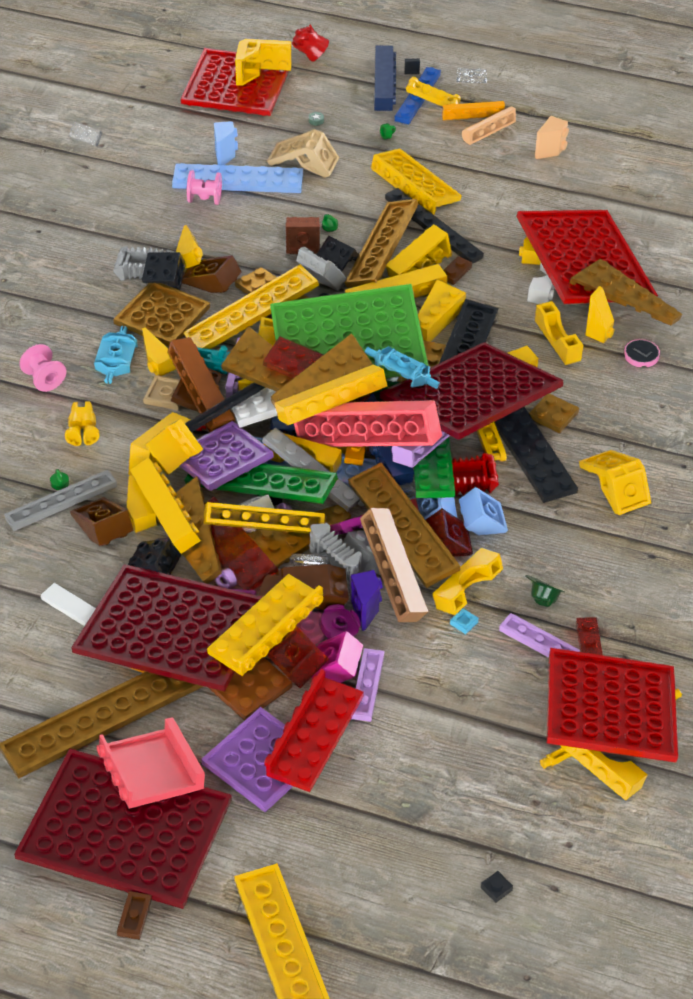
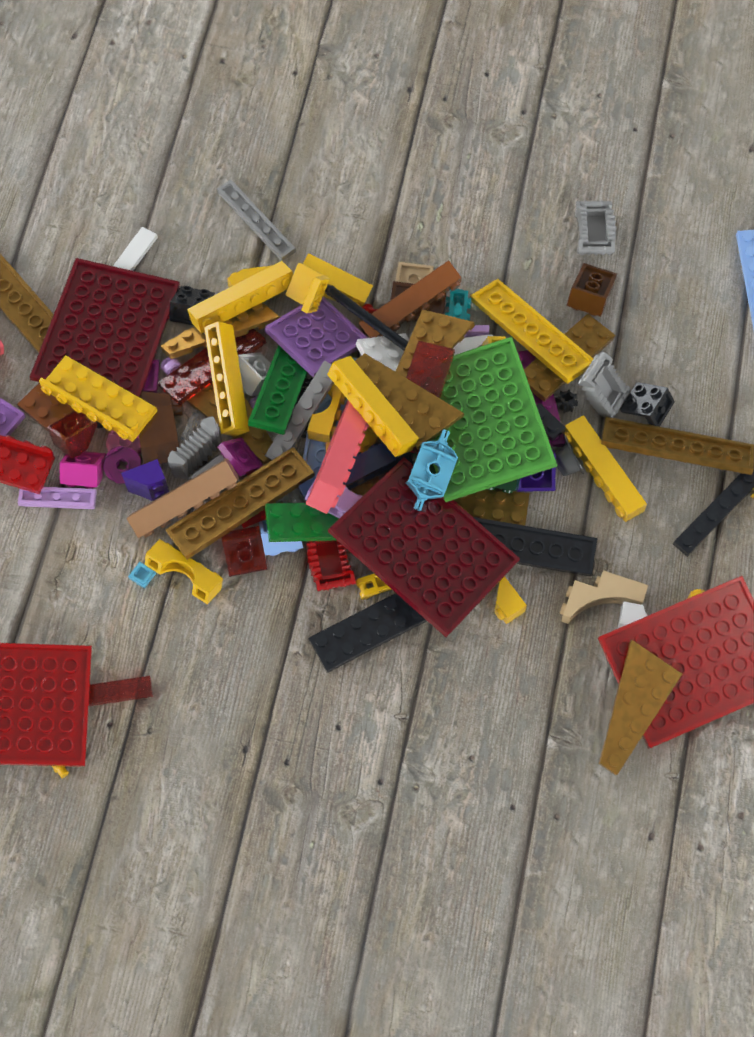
camera: 85 degrees right, 20 degrees up
bright pink hose [19,344,66,392] -> none
green tile [50,469,69,490] -> none
yellow piece [64,401,100,446] -> none
reddish brown slope [70,497,134,546] -> none
medium azure plate [94,326,138,384] -> none
pearl gold plate [113,283,210,346] -> none
black bracket [142,252,186,290] -> none
yellow slope [142,328,176,376] -> none
yellow slope [176,225,203,269] -> none
bright pink hose [187,170,222,205] -> none
copper bracket [286,217,320,254] -> none
green tile [322,214,338,232] -> none
yellow wedge [386,224,452,277] -> none
yellow wedge [418,280,466,342] -> none
reddish brown plate [443,256,472,285] -> none
light blue slope [459,487,508,536] -> none
lavender plate [499,613,580,657] -> none
dark green piece [525,575,565,607] -> none
pearl gold plate [529,393,579,434] -> none
yellow arch [535,301,583,365] -> none
yellow bracket [579,450,651,515] -> none
yellow slope [585,286,615,343] -> none
black tile [624,339,660,367] -> none
none -> tan arch [560,570,648,624]

